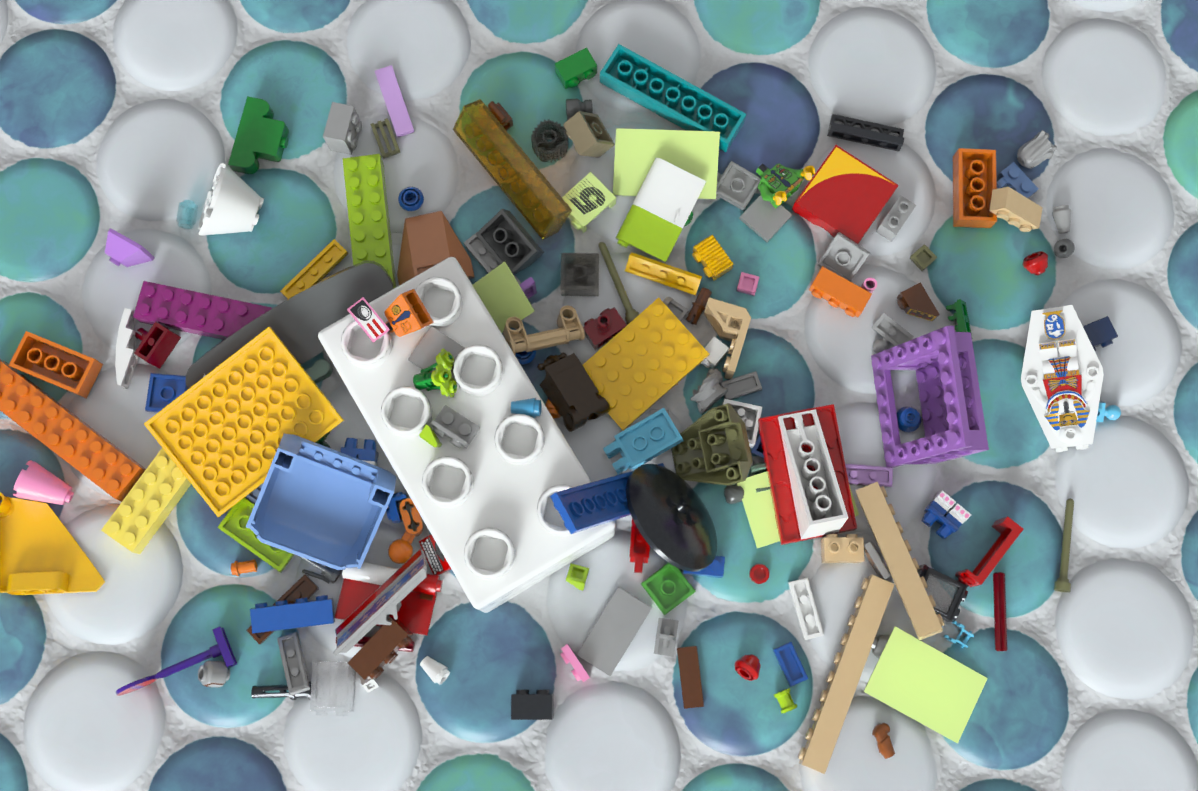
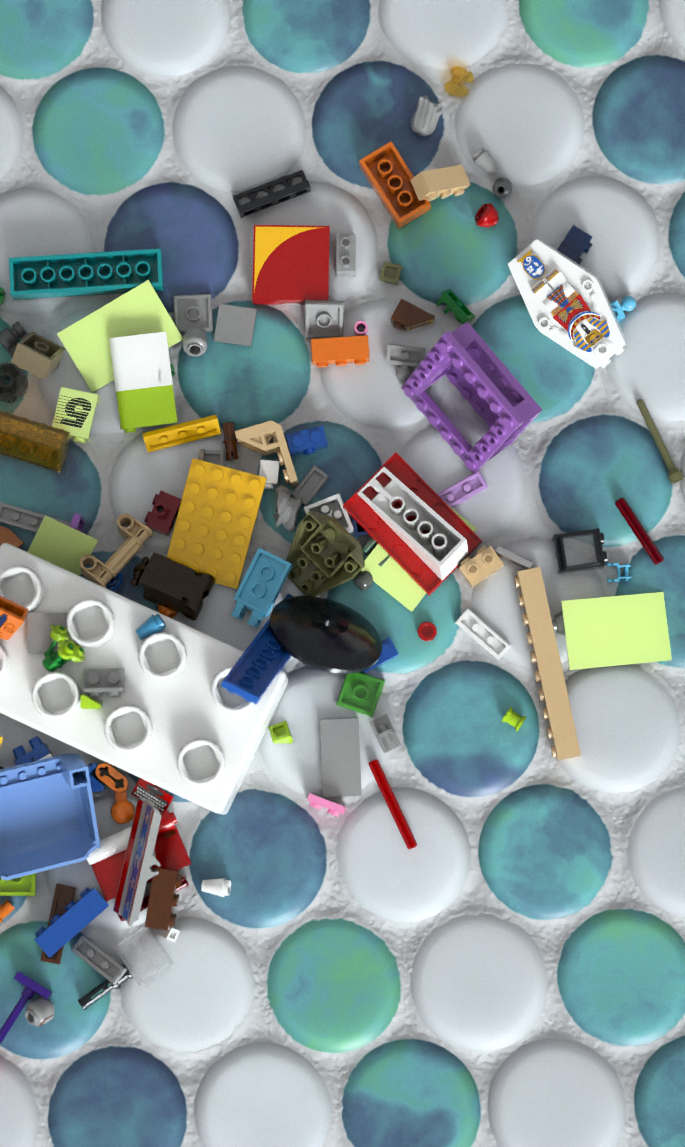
camera: 30 degrees left, 5 degrees up
dark grey plant [301,557,342,584] -> none
dark grey slope [476,209,544,275] -> none
black brick [511,690,554,720] -> none
clear smoke brick [560,253,599,296] -> none
olive piece [598,242,639,325] -> none
red hinge [629,518,650,573] -> none
reddish brown tile [677,646,704,709] -> none
yellow brick [692,235,734,281] -> none
red cone [735,654,761,681] -> none
bright pink tile [736,272,759,296] -> none
torso [756,164,815,209] -> none
blue tile [773,642,809,687] -> none
tan brick [855,482,944,640] -> none
dark orange arm [872,723,895,759] -> none
blue cone [896,407,921,433] -> none
blue hips [921,490,971,539] -> none
red panel [955,516,1023,587] -> none
medium blue plate [997,162,1038,198] -> none
none -> light grey head [183,328,207,357]
none -> blue brick [286,425,328,456]
none -> red axle [369,759,417,849]
none -> clear yellow piece [444,66,474,97]

